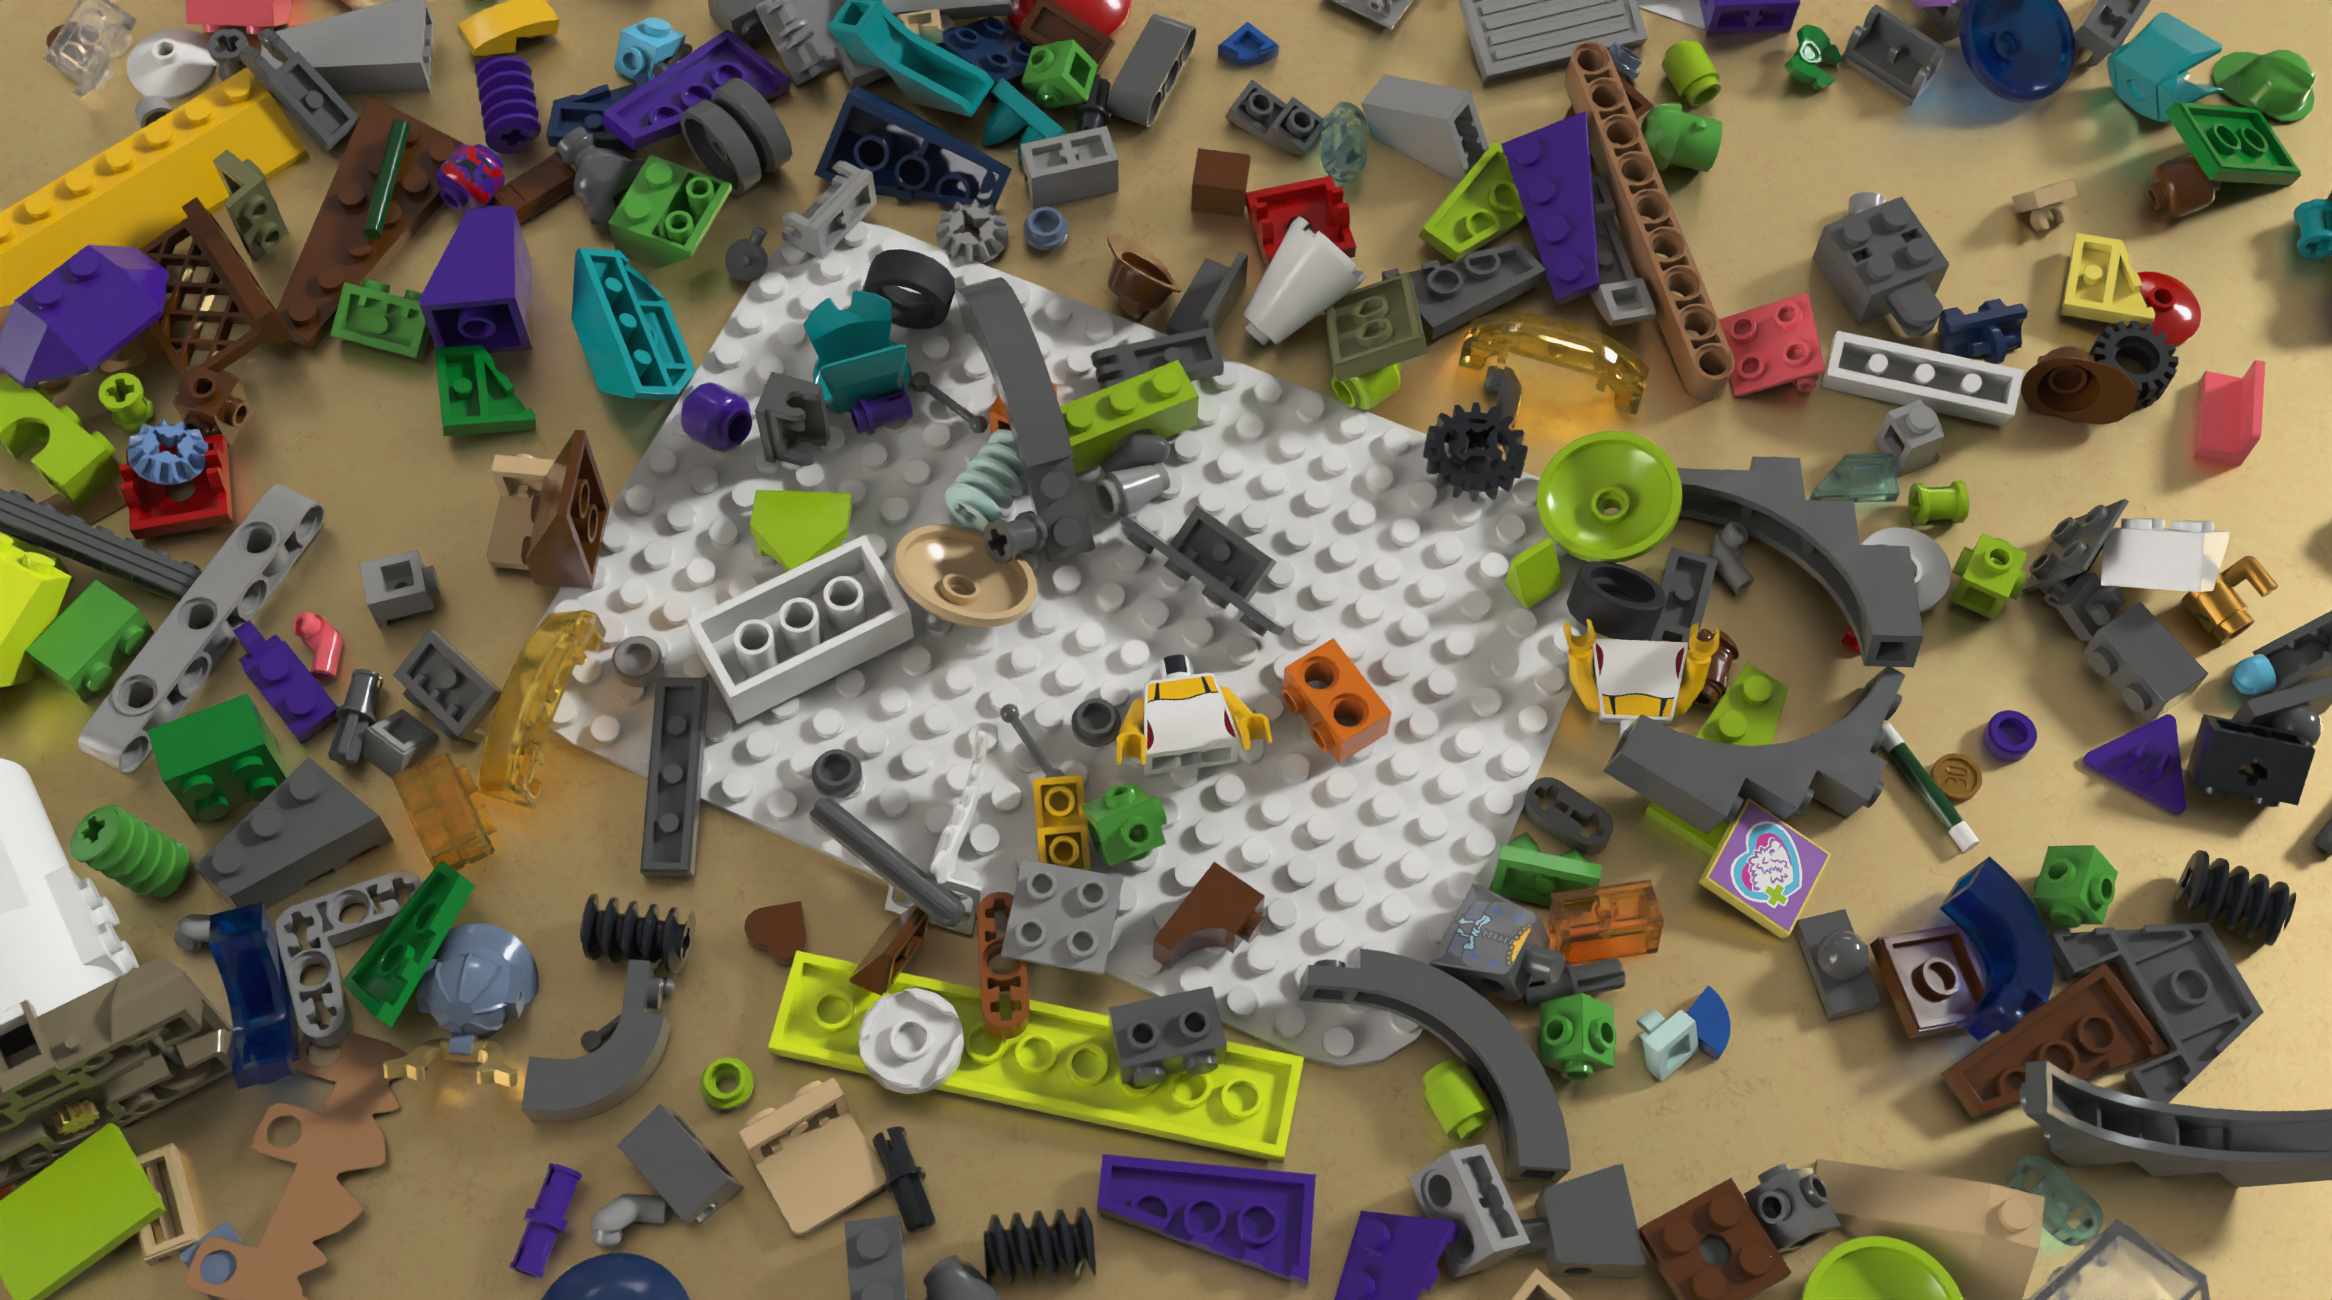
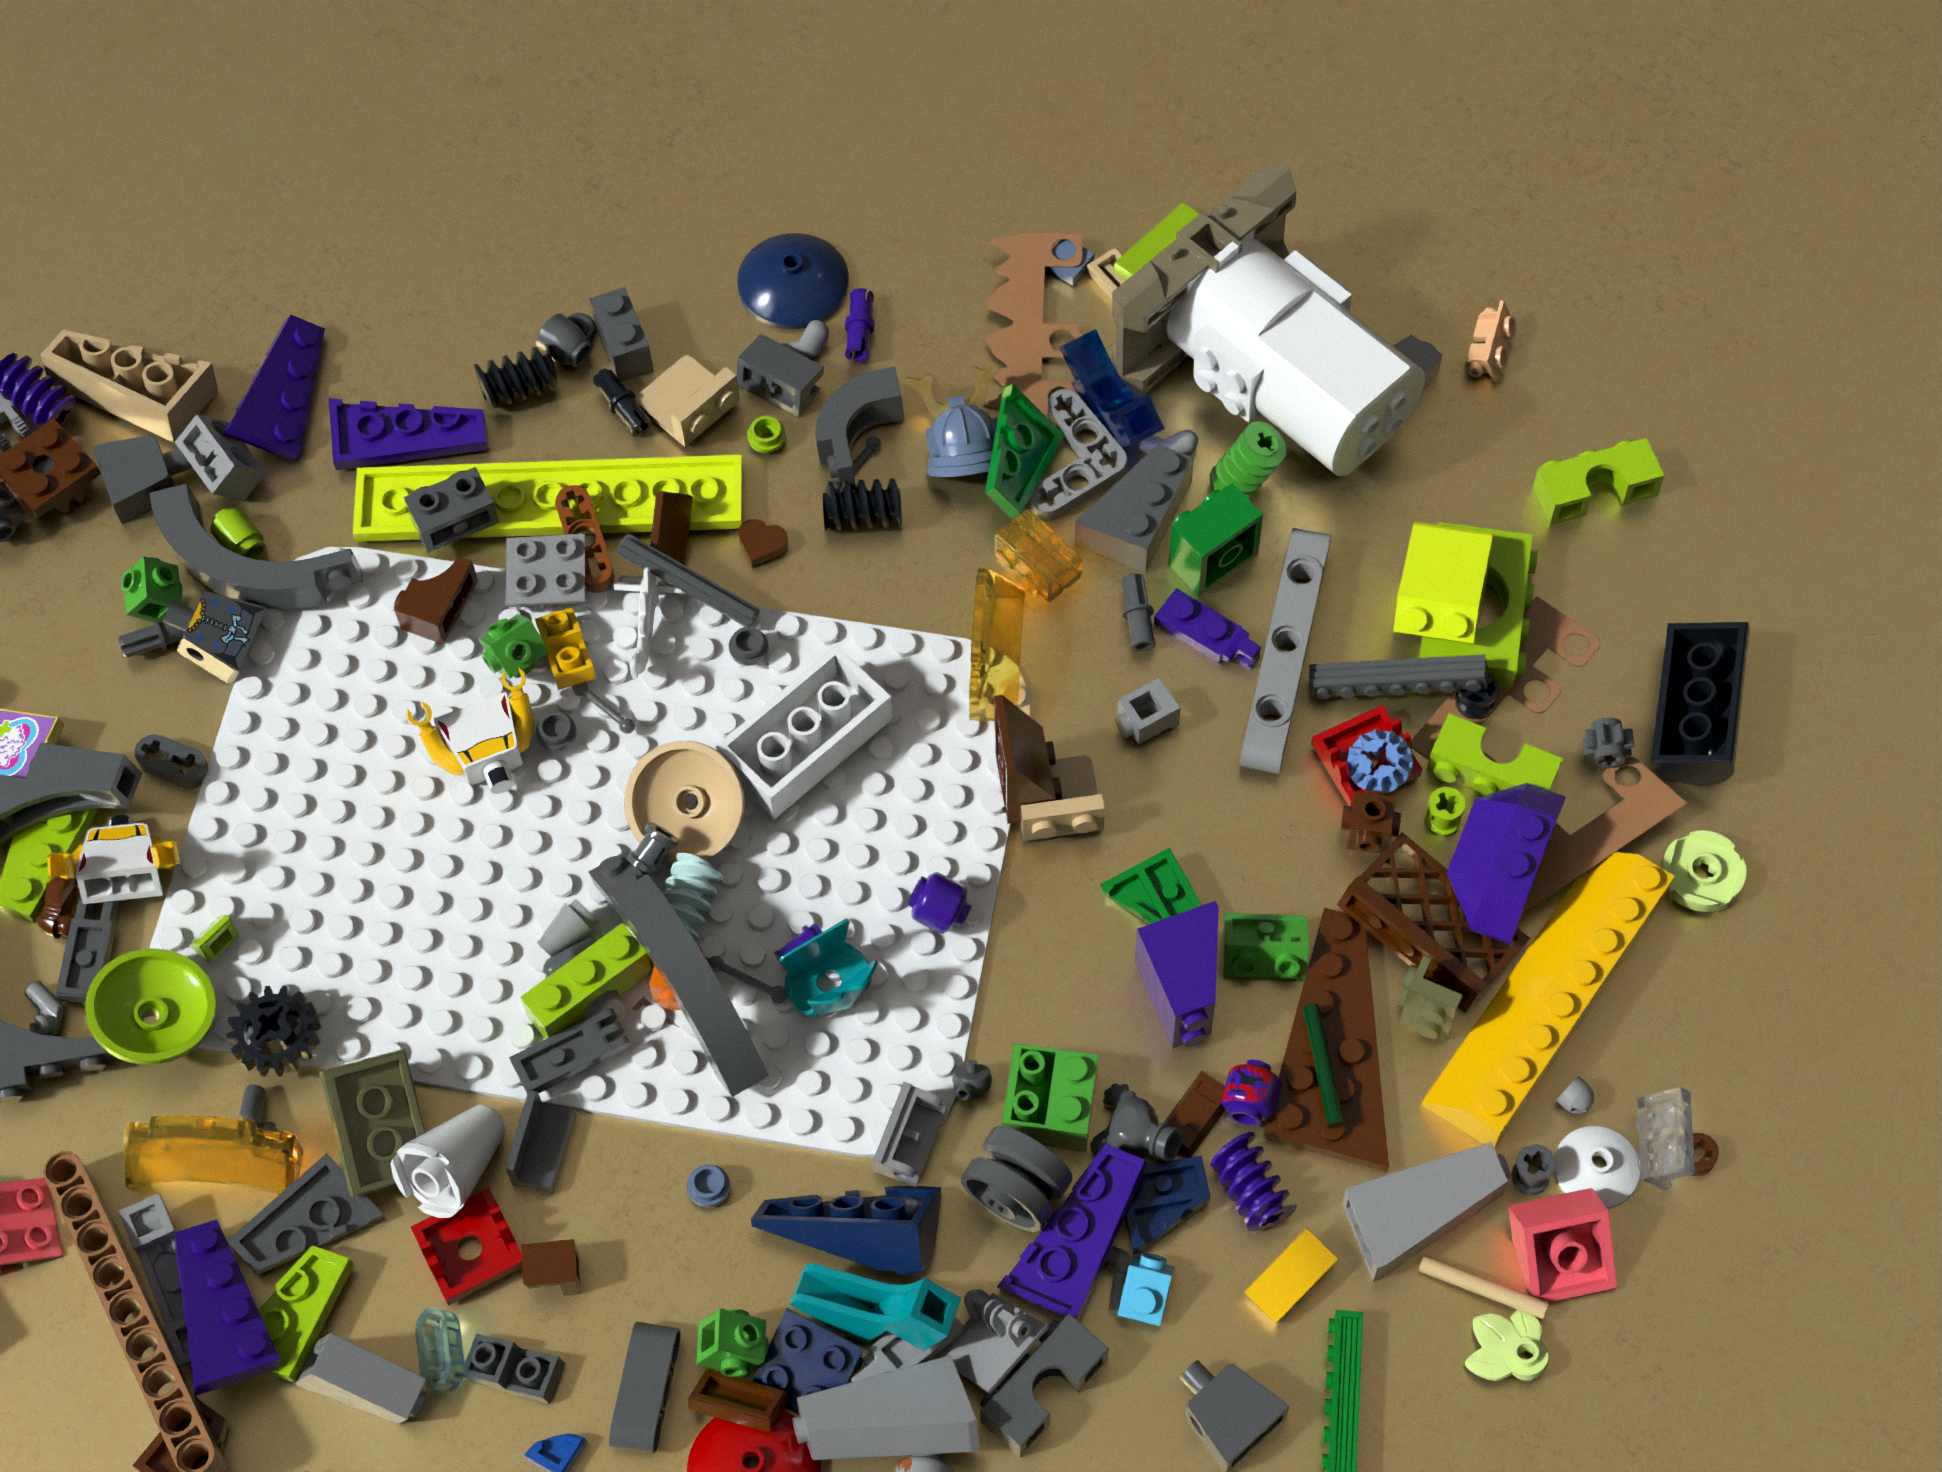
camera: 170 degrees right, 0 degrees up
bright green brick [25,580,154,703] -> none
dark grey hinge [238,28,360,151] -> none
coral arm [292,612,343,681] -> none
light grey slope [362,709,439,780] -> none
dark grey bracket [393,629,505,743] -> none
teal wedge [571,248,696,400] -> none
light grey tile [612,636,664,687] -> none
dark grey tile [640,677,709,877] -> none
lime slope [750,490,852,573] -> none
dark grey hinge [755,372,830,466] -> none
white tile [858,988,964,1094] -> none
black tyre [862,249,956,330] -> none
tan tile [896,9,943,43] -> none
light grey gear [936,198,1008,264] -> none
teal tile [982,78,1067,165] -> none
light grey hinge [1020,126,1119,209] -> none
black axle [1075,75,1111,132] -> none
reddish brown piece [1107,234,1182,318] -> none
dark grey bracket [1120,506,1286,637] -> none
orange brick [1281,638,1392,764] -> none
bright green tile [1491,832,1602,915] -> none
clear orange hinge [1548,879,1664,965] -> none
black tyre [1566,561,1667,641] -> none
light aqua tile [1637,1009,1699,1082] -> none
bright green piece [1640,103,1722,172] -> none
blue tile [1686,985,1731,1060] -> none

